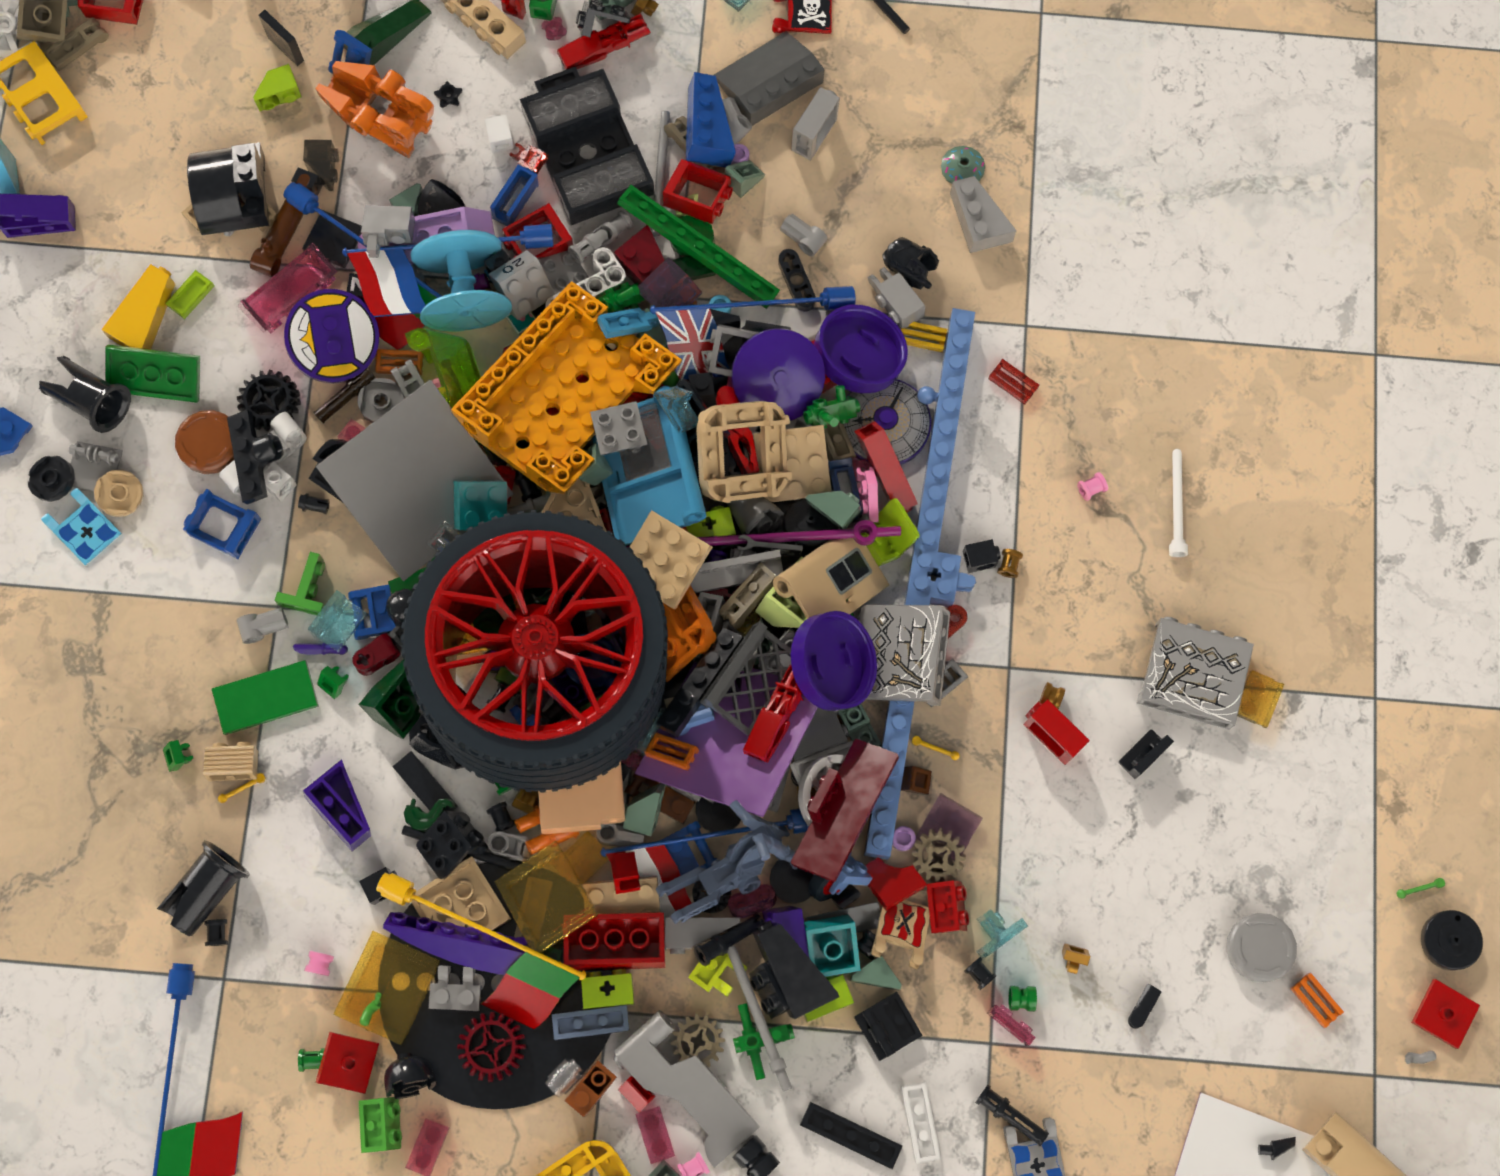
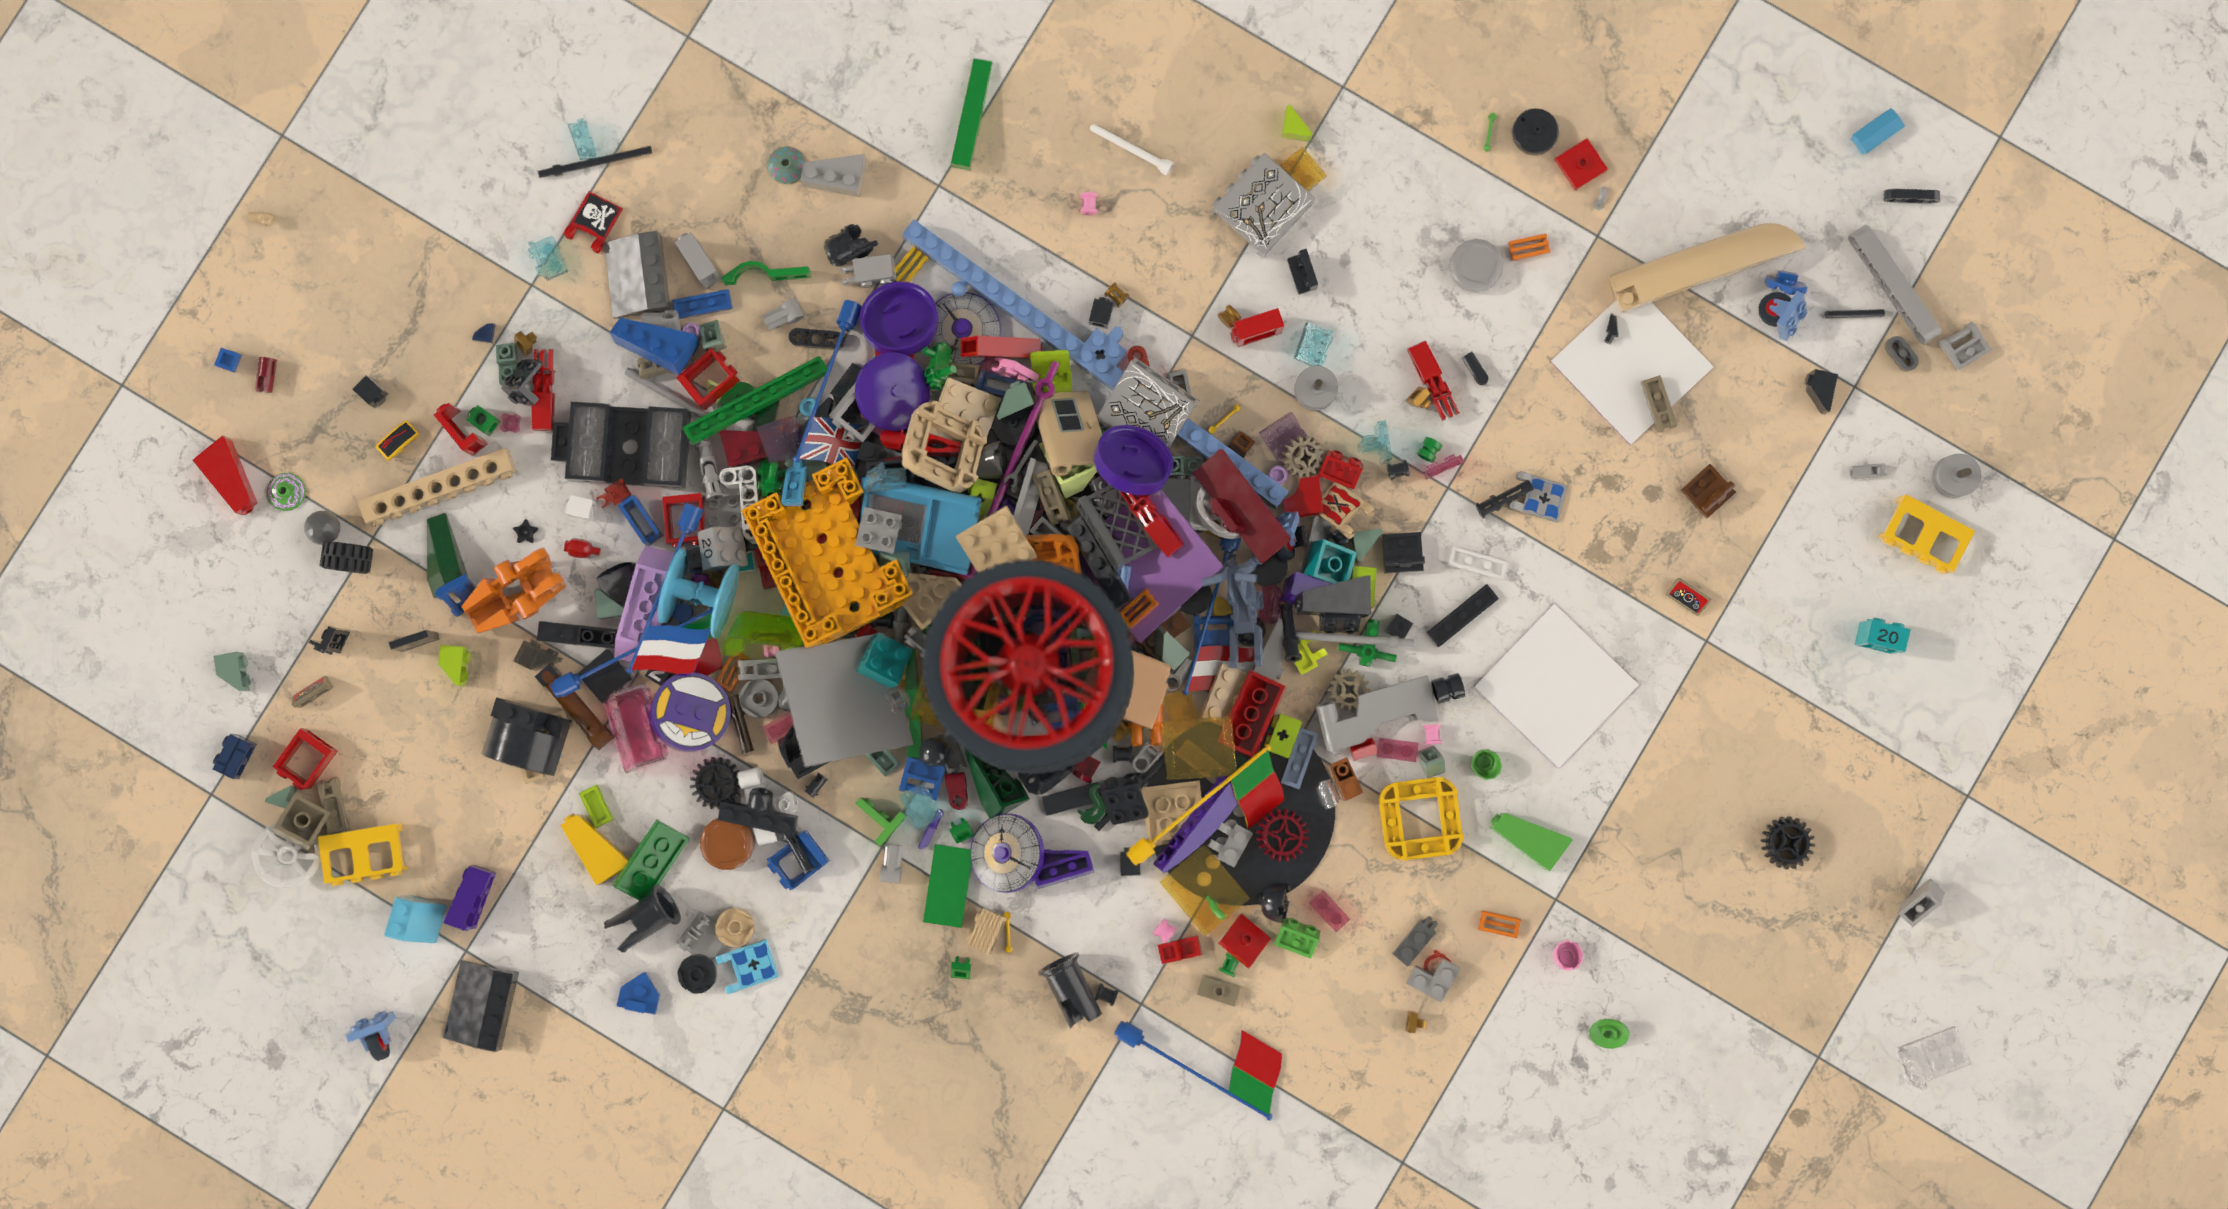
camera: 60 degrees left, 10 degrees up
light grey hinge [361,205,415,258] -> none
red window [611,852,641,894] -> none
clear red tile [988,359,1040,405] -> none
none -> black slope [537,621,618,649]
none -> red plant [564,538,601,558]
none -> blue tile [672,289,733,319]
none -> blue tile [673,603,693,623]
none -> green piece [722,261,811,286]
none -> black pin [782,830,815,875]
none -> sand green slope [865,750,900,777]
none -> green slope [951,58,993,171]
none -> dish [970,814,1044,893]
none -> dark red tile [1071,756,1101,784]
none -> red slope [1158,935,1203,964]
none -> dark tan plate [1197,975,1240,1007]
none -> yellow tile [1213,597,1233,616]
none -> lime slope [1281,104,1313,142]
none -> clear light blue bracket [1293,322,1334,366]
none -> light grey wheel [1294,366,1338,411]
none -> black brick [1384,613,1414,639]
none -> red arm [1407,340,1460,421]

